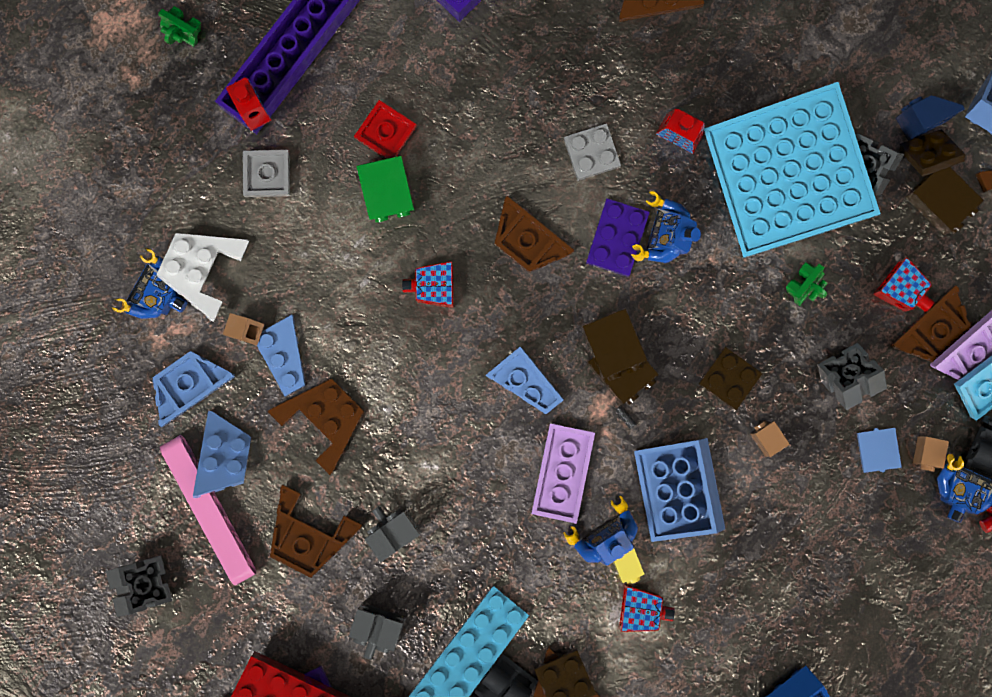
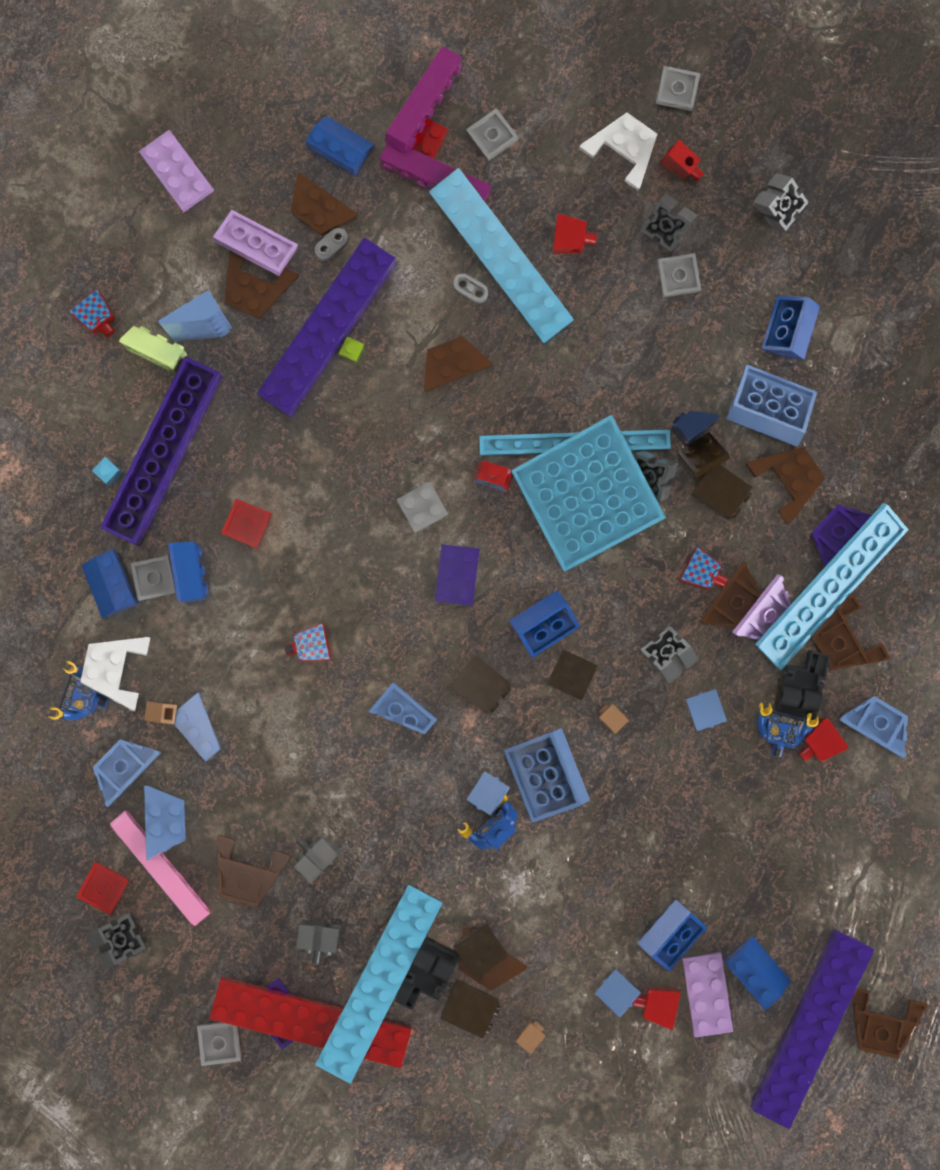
camera: 10 degrees left, 0 degrees up
green hips [158,6,201,47] -> none
red torso [226,77,271,131] -> none
reddish brown wing [268,379,364,475] -> none
green brick [356,155,414,223] -> none
reddish brown wing [494,196,575,273] -> none
lavender plate [531,424,595,524] -> none
dark brown brick [581,309,647,381] -> none
flat silver piece [613,403,639,433] -> none
light yellow brick [613,548,645,585] -> none
torso [619,584,675,632] -> none
blue torso [631,191,701,263] -> none
green hips [786,262,828,306] -> none
medium nougat brick [913,436,949,472] -> none
none -> red plate [76,862,130,915]
none -> blue slope [81,550,138,619]
none -> medium azure brick [92,457,123,487]
none -> blue slope [168,541,209,603]
none -> medium blue piece [467,771,510,816]
none -> medium azure plate [479,430,671,456]
none -> blue slope [509,590,580,658]

